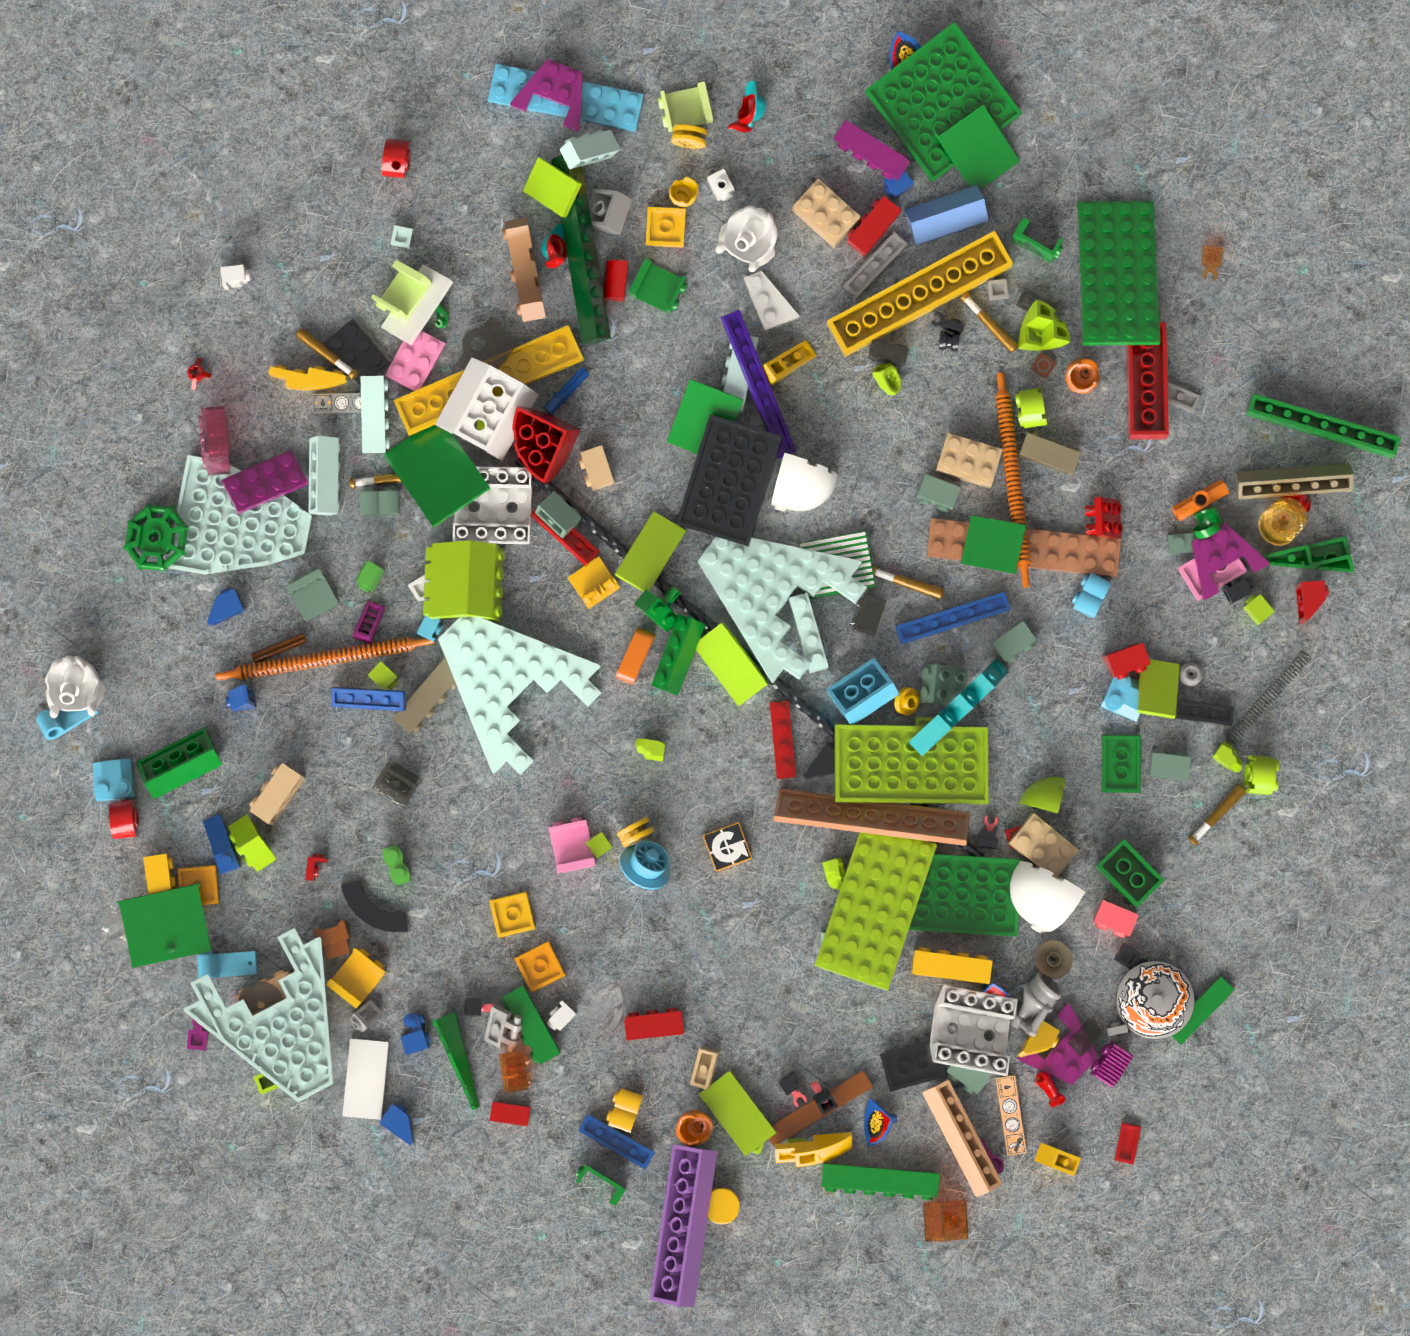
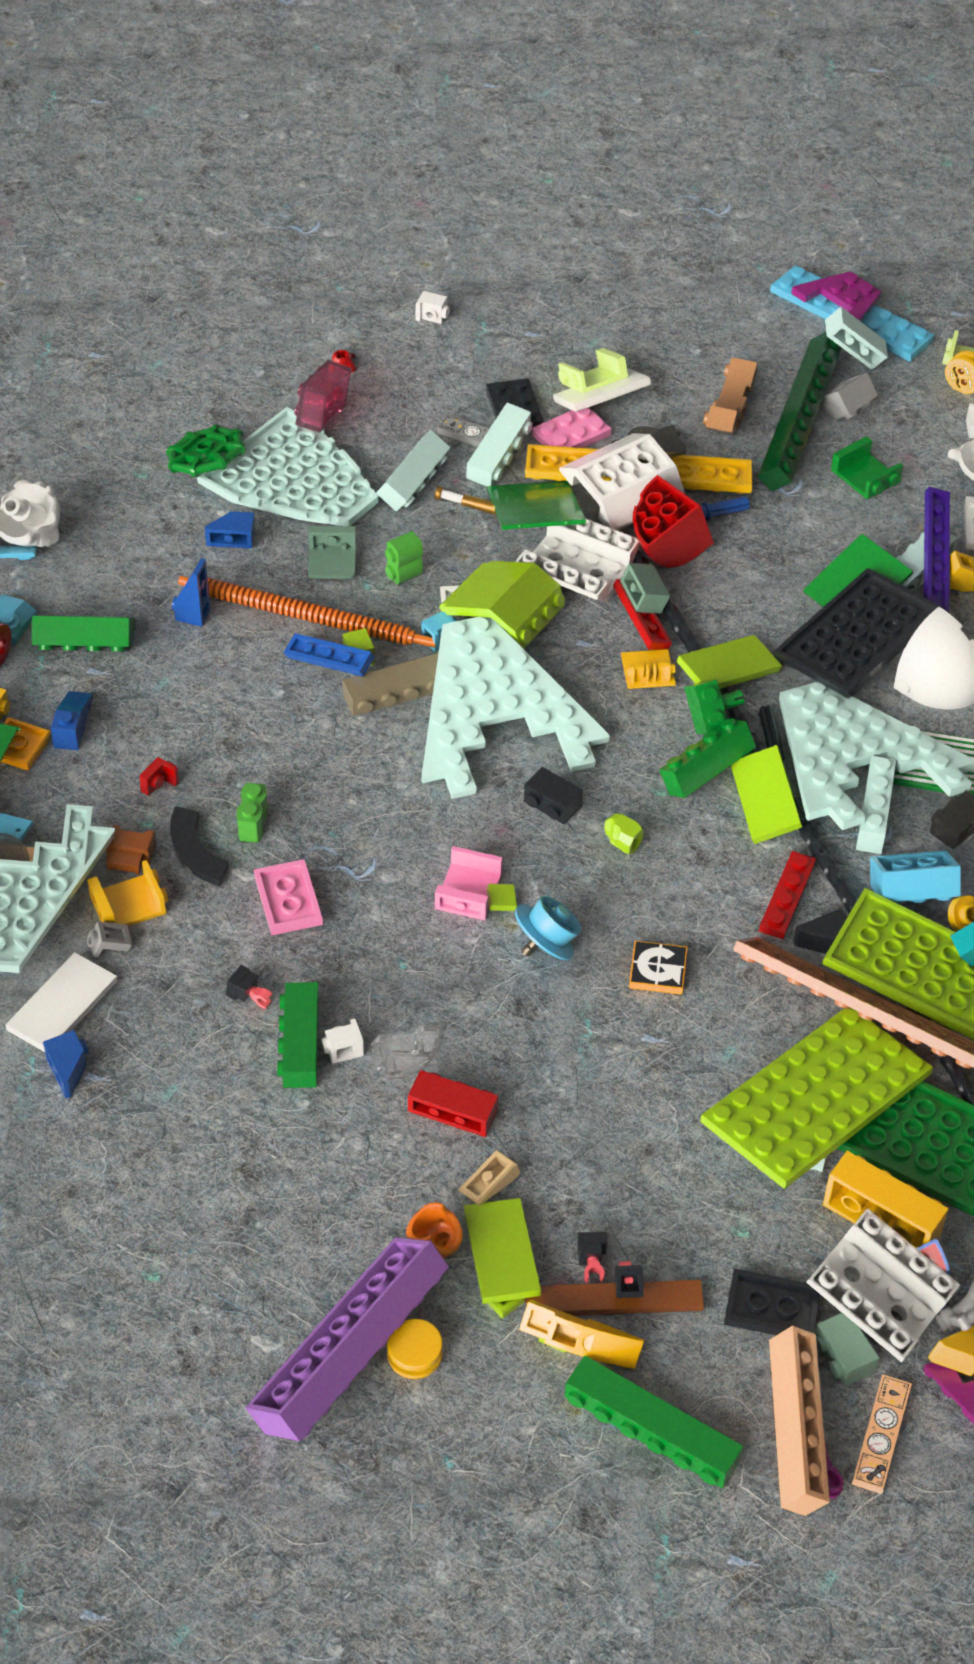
camera: 25 degrees right, 35 degrees down
magenta plate [222,450,308,515] -> none
lime brick [228,814,277,872] -> none
tan brick [249,763,305,826] -> none
reddish brown axle [251,633,307,663] -> none
yellow slope [268,365,348,391] -> none
pearl gold piece [296,328,359,380] -> none
magenta slope [353,600,386,644] -> none
sand green brick [360,487,399,517] -> none
clear smoke brick [372,759,423,808] -> none
red piece [382,138,411,179] -> none
light aqua plate [390,225,413,249] -> none
blue brick [400,1013,431,1055] -> none
green wedge [432,1012,480,1110] -> none
green arm [435,302,450,328] -> none
light grey plate [484,1004,522,1052] -> none
yellow tile [489,891,536,938] -> none
red tile [489,1101,531,1127] -> none
clear orange slope [499,1051,532,1093] -> none
light orange tile [514,941,566,993] -> none
lime tile [523,157,582,218] -> none
red hair [542,224,567,268] -> none
green panel [575,1163,627,1206] -> none
tan brick [578,445,614,491] -> none
blue plate [578,1114,655,1169] -> none
red brick [603,260,629,302] -> none
yellow brick [606,1088,643,1133] -> none
orange beam [615,627,655,685] -> none
yellow head [617,817,655,847] -> none
yellow plate [646,207,686,248] -> none
yellow hair [669,177,699,207] -> none
lime rock [822,858,845,890] -> none
shield [864,1098,897,1146] -> none
clear orange slope [923,1200,968,1242] -> none
red piece [1034,1071,1066,1107] -> none
yellow slope [1034,1143,1081,1176] -> none
none -> bright pink plate [254,859,323,936]
none -> black brick [524,767,583,825]
none -> black axle [759,705,785,763]

